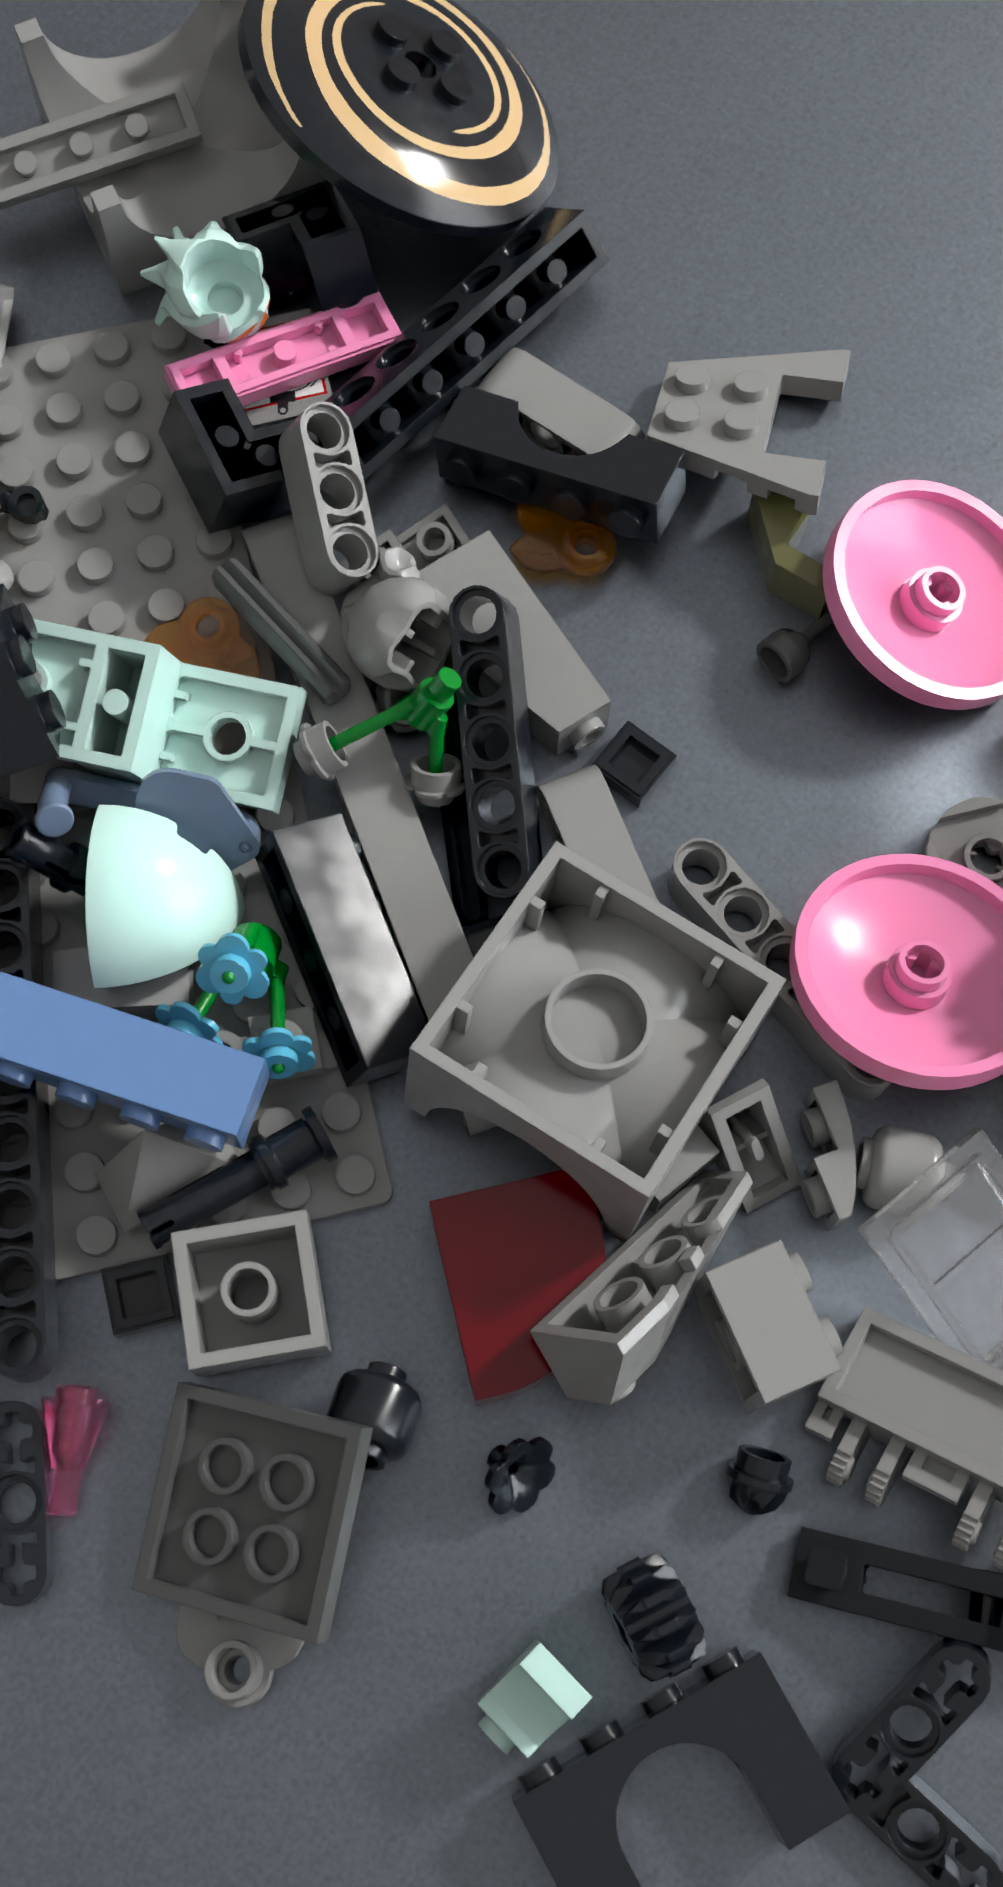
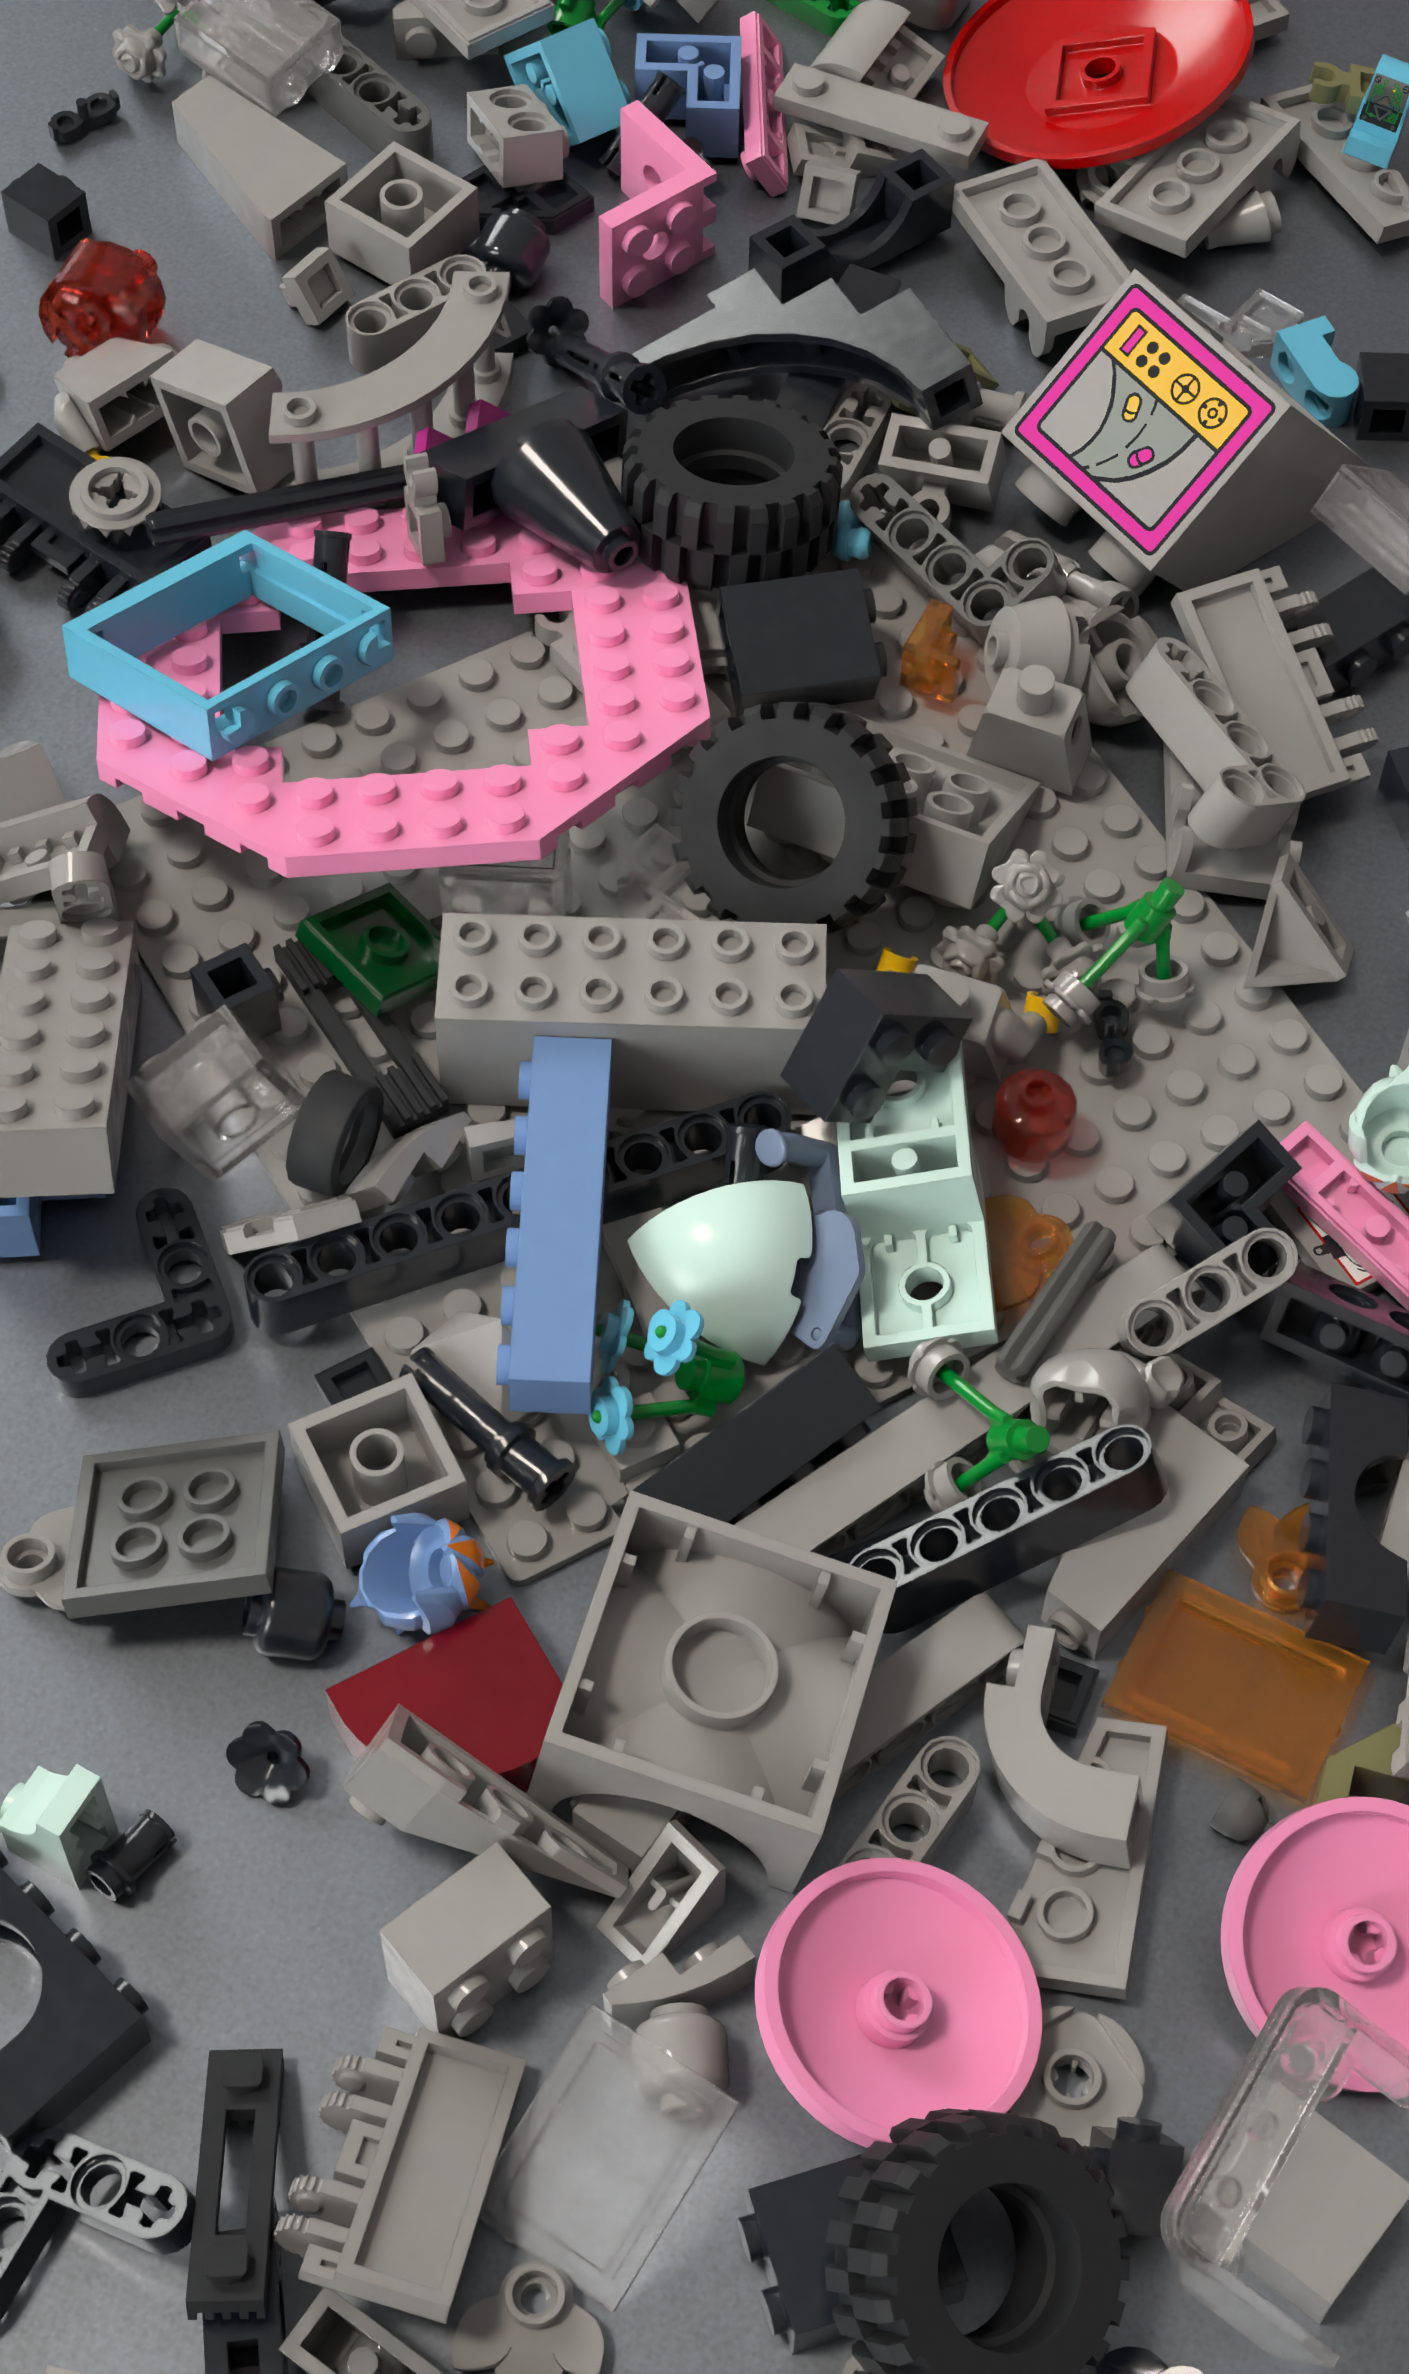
camera: 75 degrees right, 15 degrees down
clear pink cone [41,1384,110,1516] -> none
black gear [601,1552,707,1682] -> none
black plate [725,1444,794,1515] -> none
none -> black pin [85,1809,177,1901]
none -> medium blue hair [350,1513,494,1635]
none -> light grey arch [984,1624,1143,1869]
none -> clear red head [992,1068,1077,1163]
none -> light grey wing [1007,1717,1168,2000]
none -> clear orange piece [1101,1569,1370,1804]

